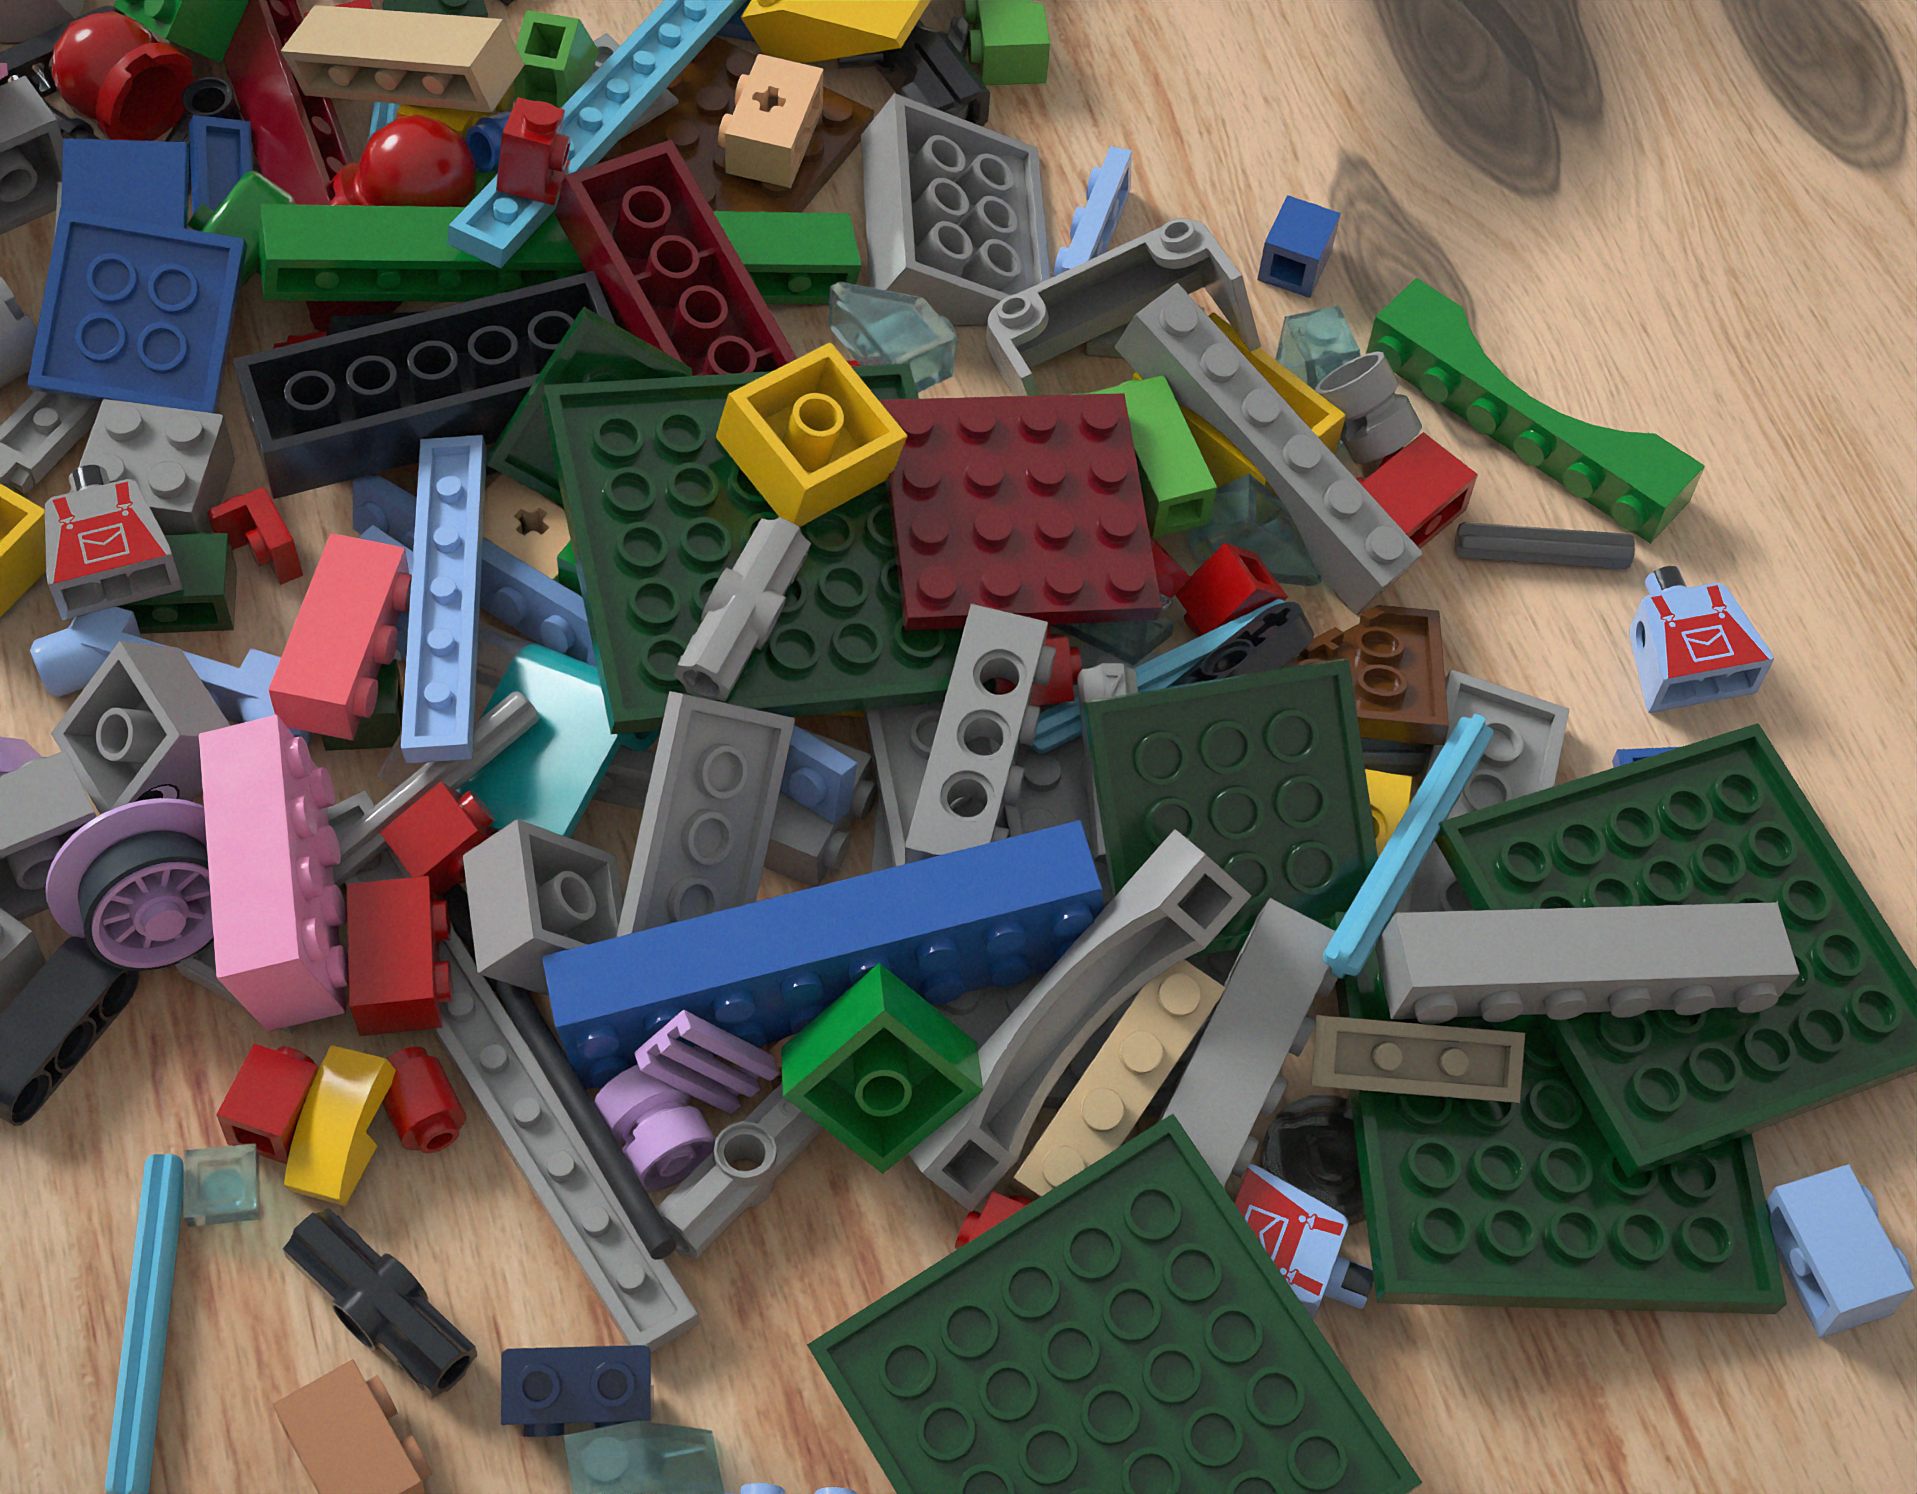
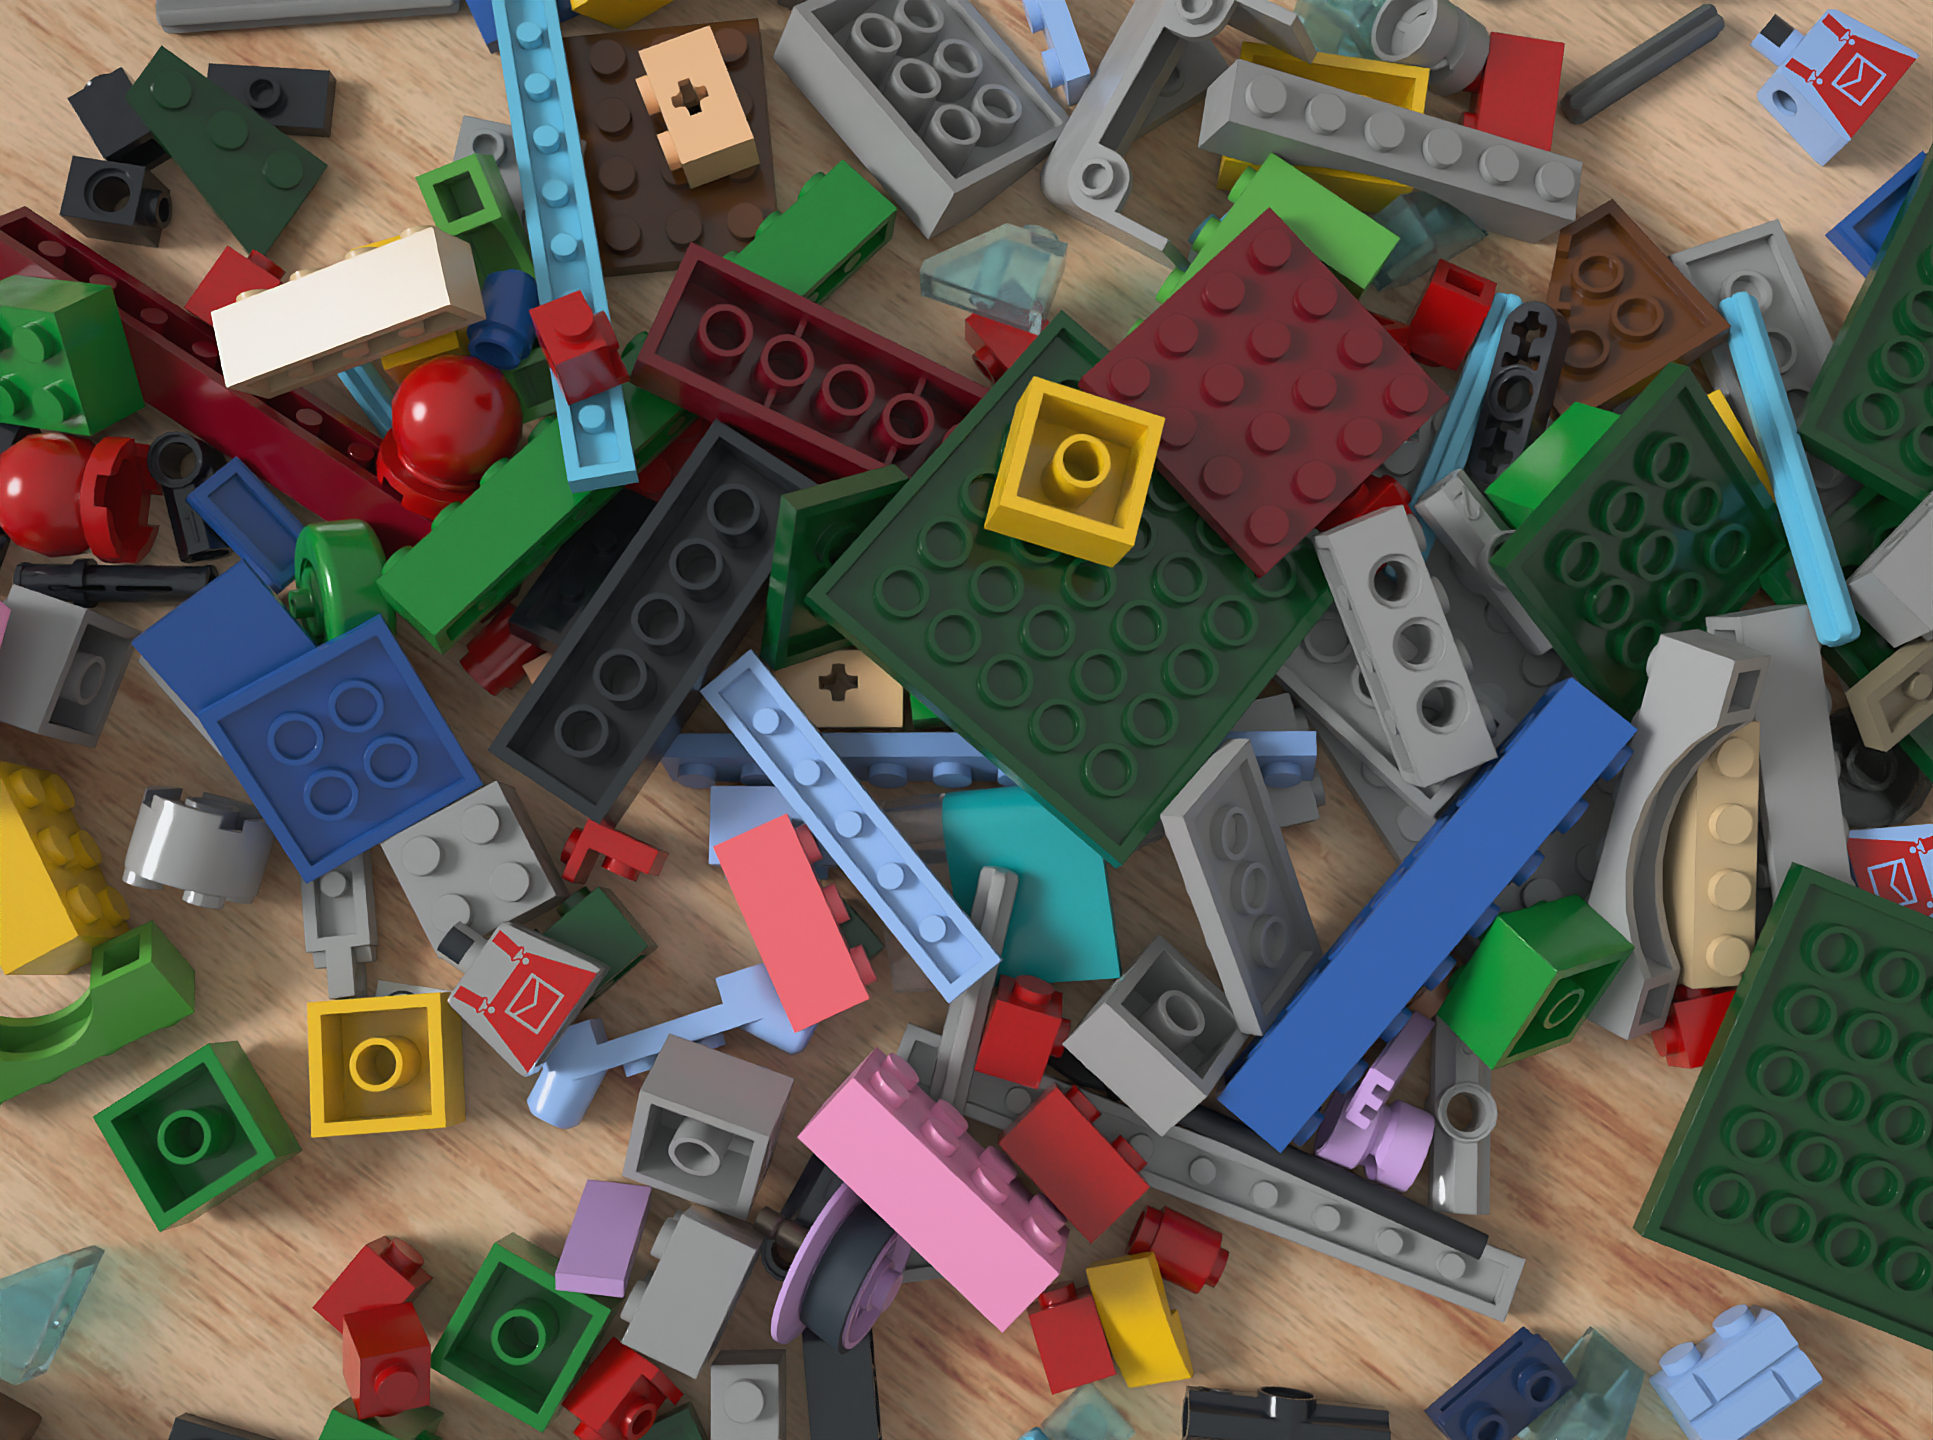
camera: 30 degrees left, 25 degrees up
light grey piece [674,517,811,702] -> none

